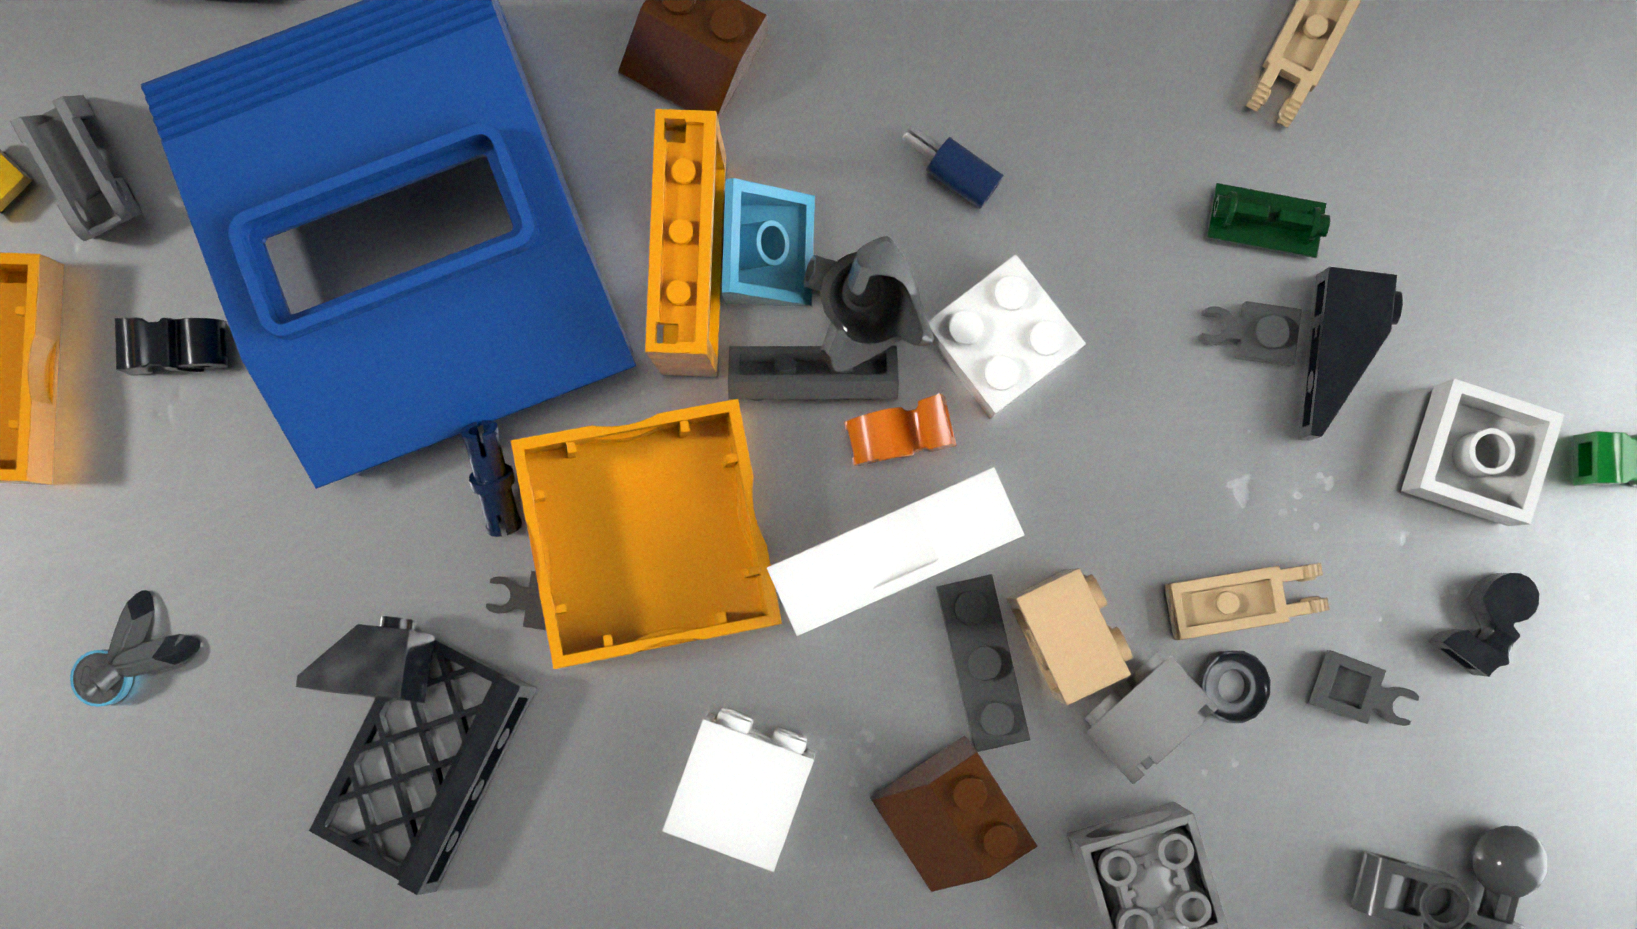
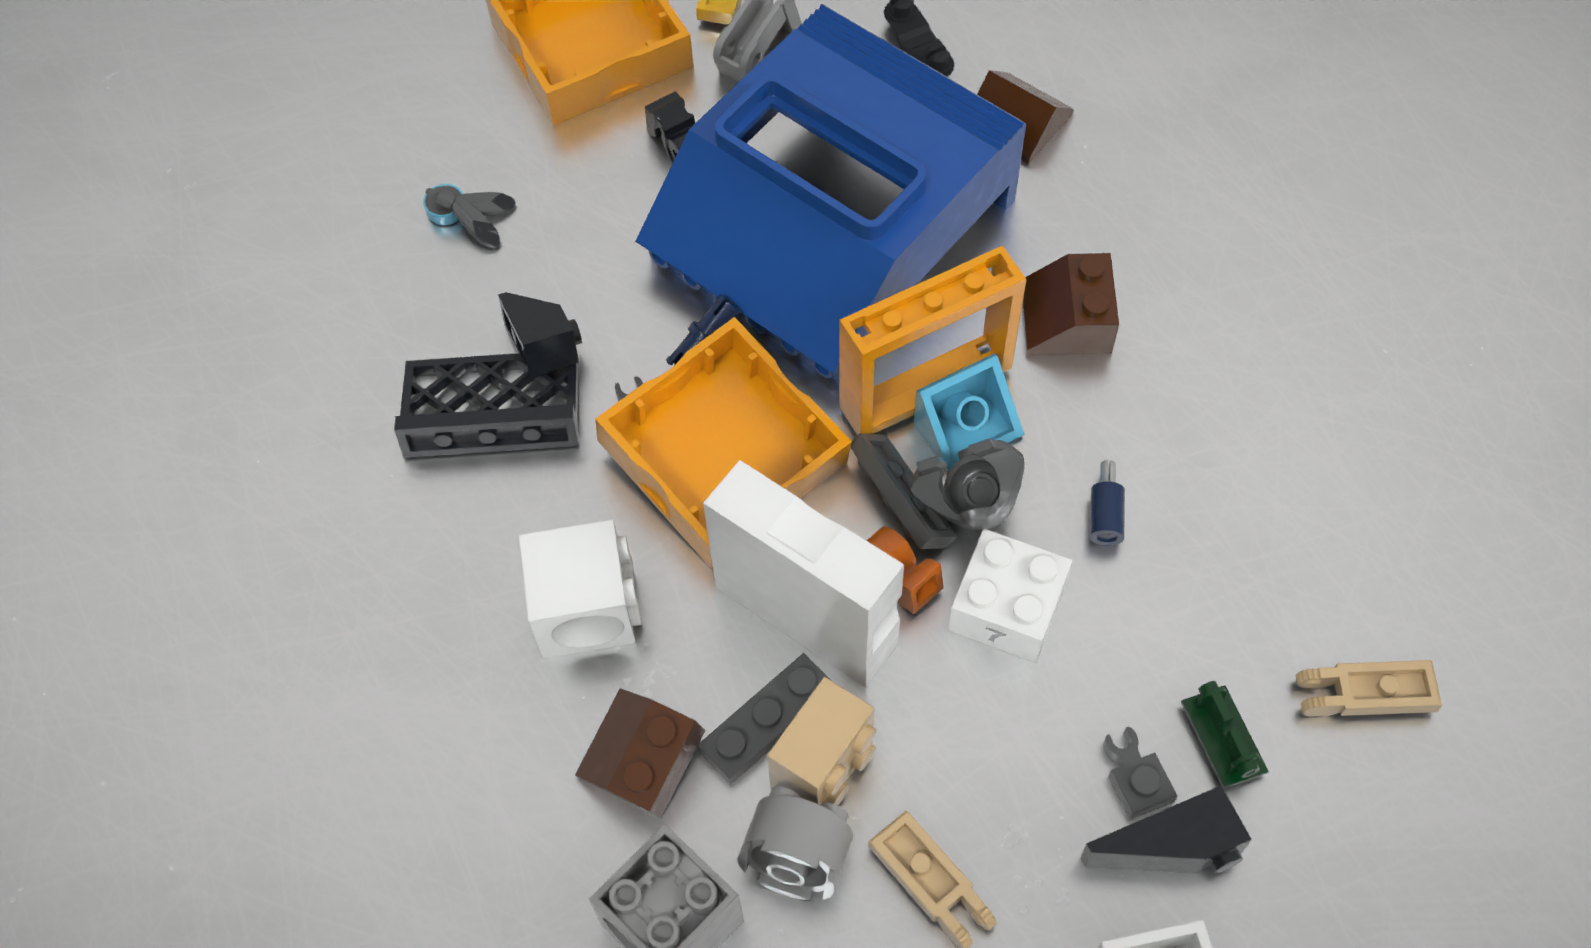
camera: 60 degrees right, 25 degrees down
black piece [1199,651,1271,723] -> none

